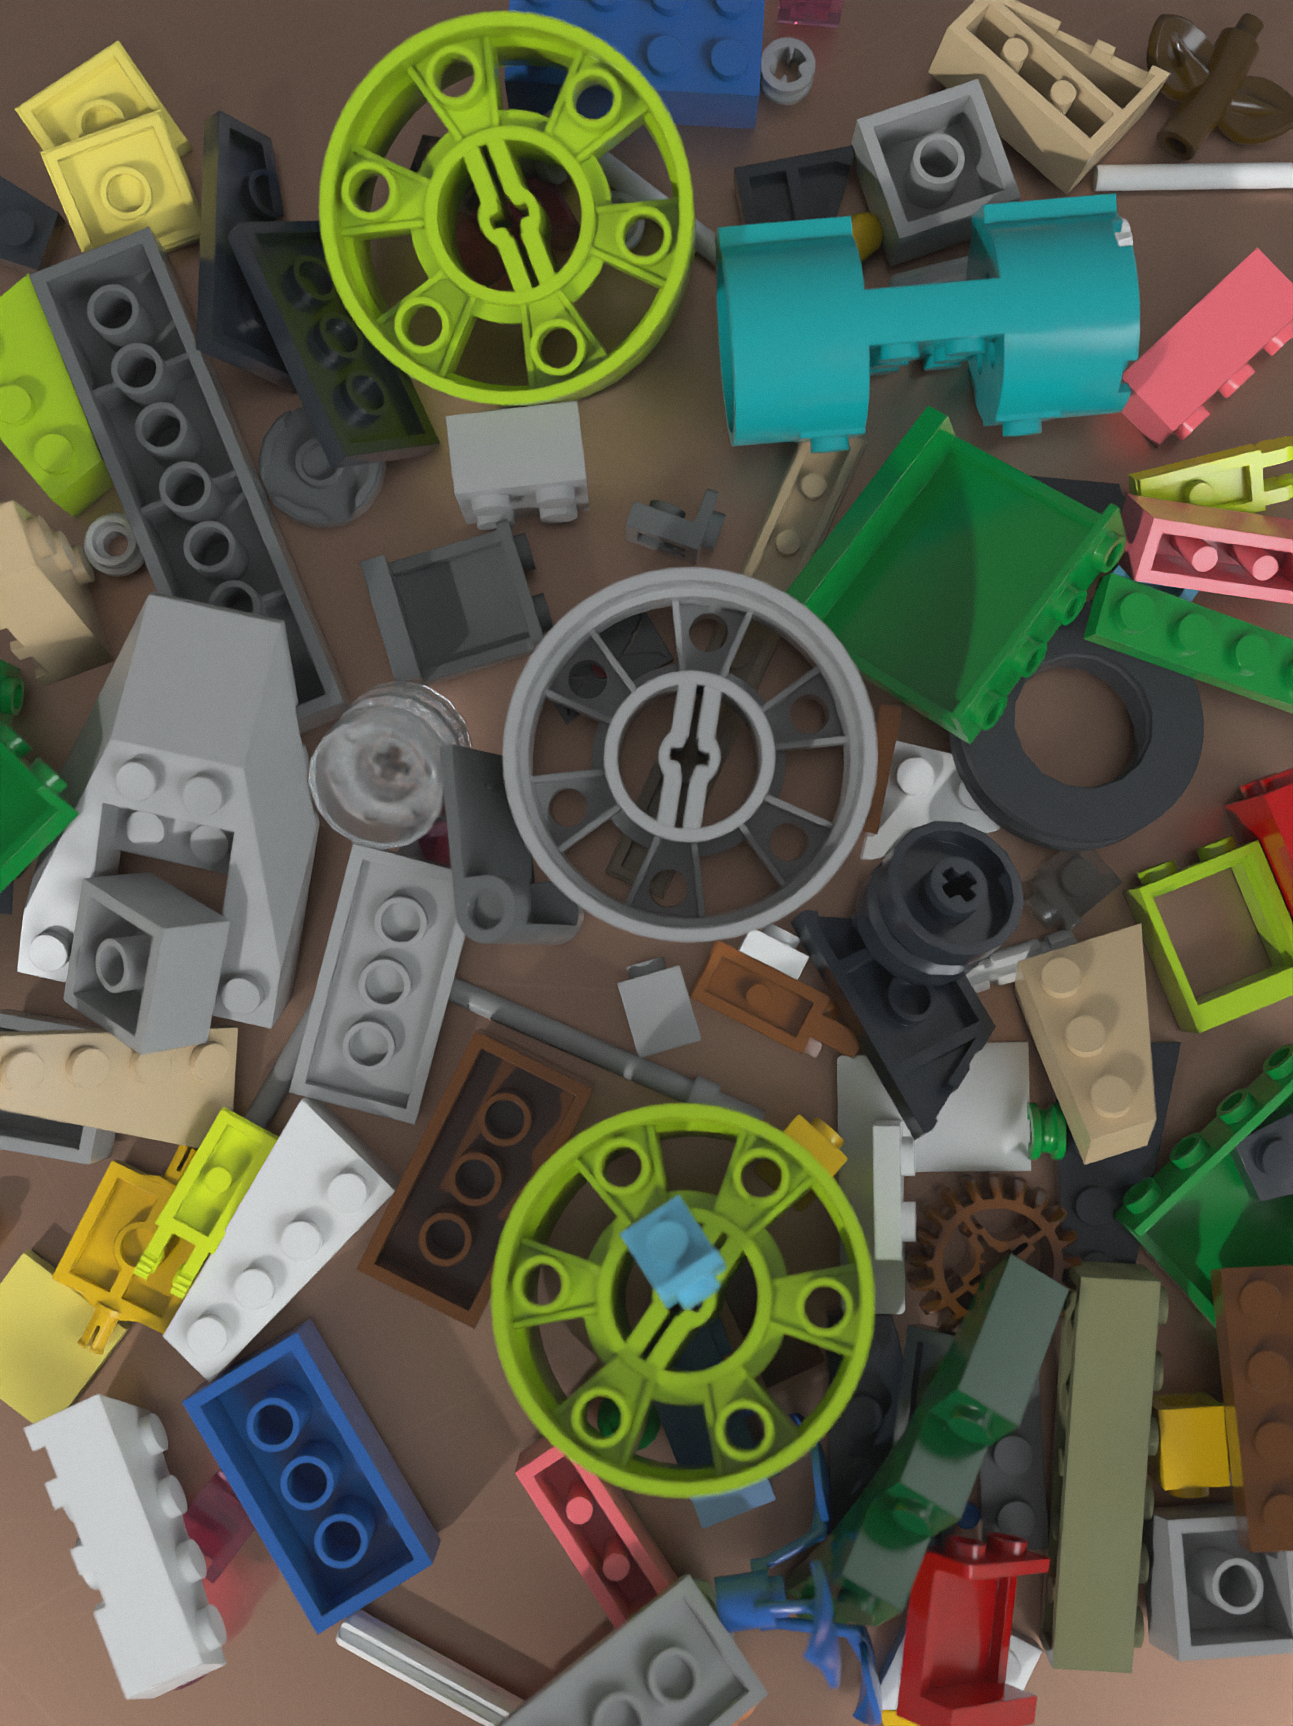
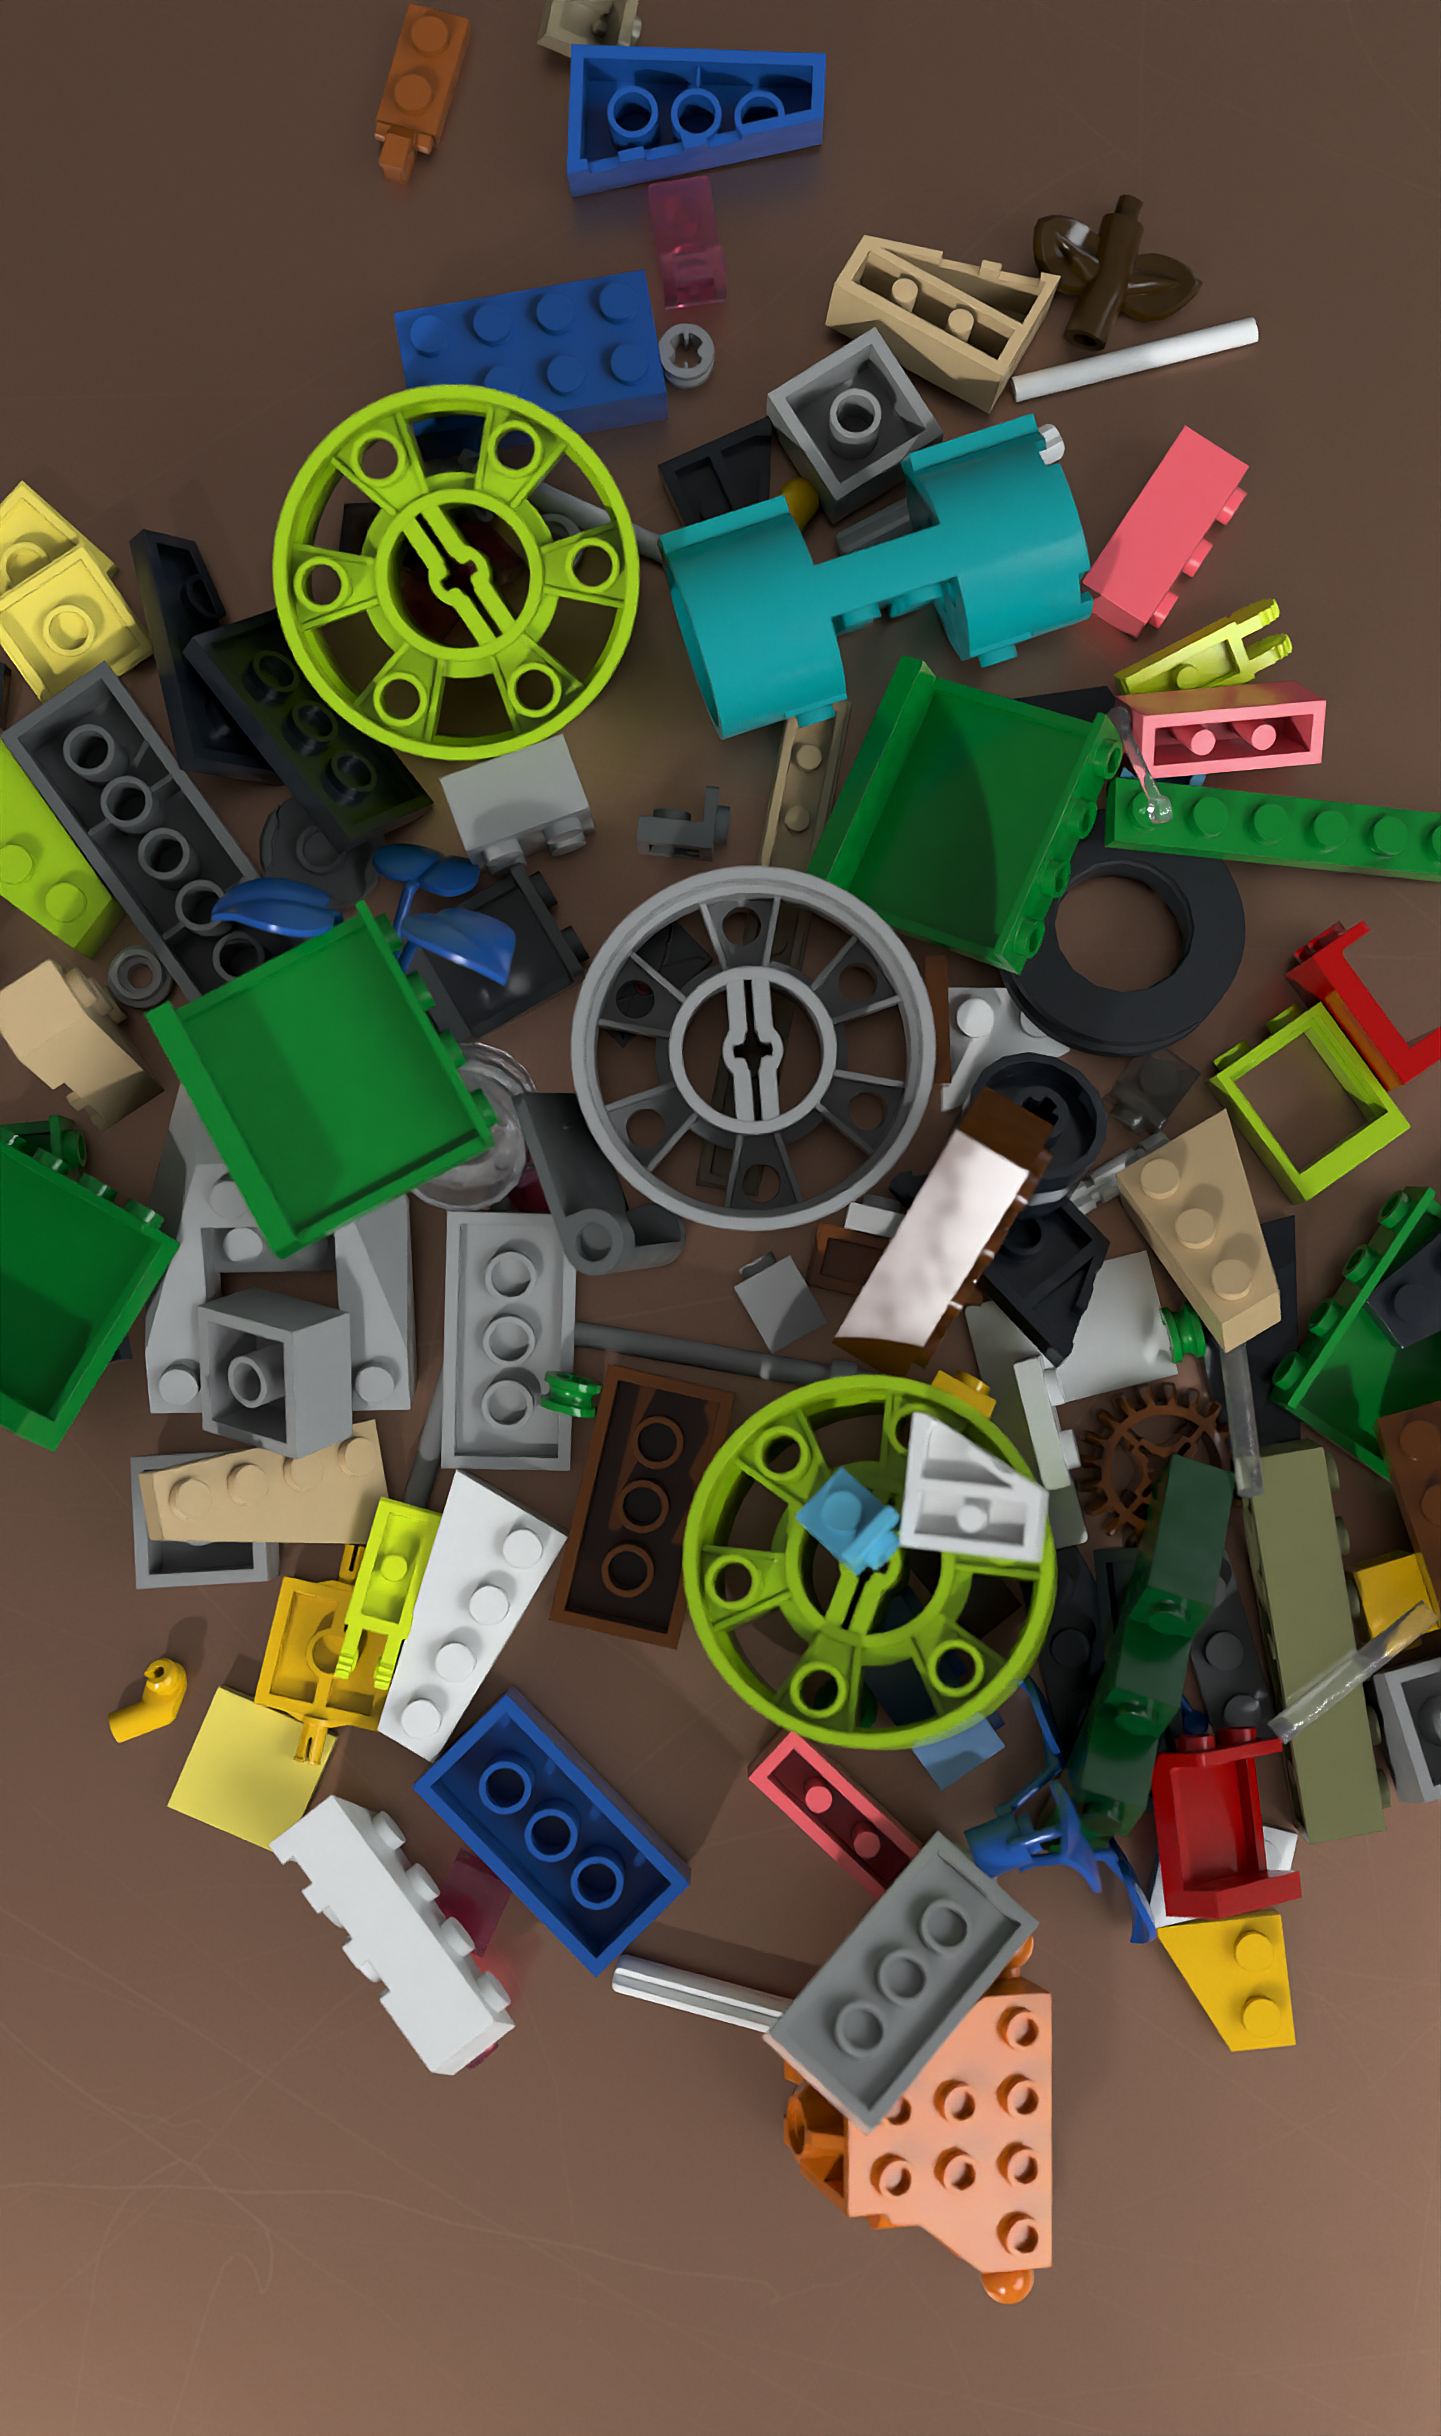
camera: 10 degrees left, 0 degrees up
none -> green panel [144,899,500,1260]
none -> blue plant [211,843,516,986]
none -> green bush [539,1371,603,1418]
none -> brick [831,1086,1054,1378]
none -> white wing [899,1412,1048,1562]
none -> clear hinge [1107,707,1172,824]
none -> clear bar [1219,1342,1265,1497]
none -> clear bar [1268,1600,1439,1744]

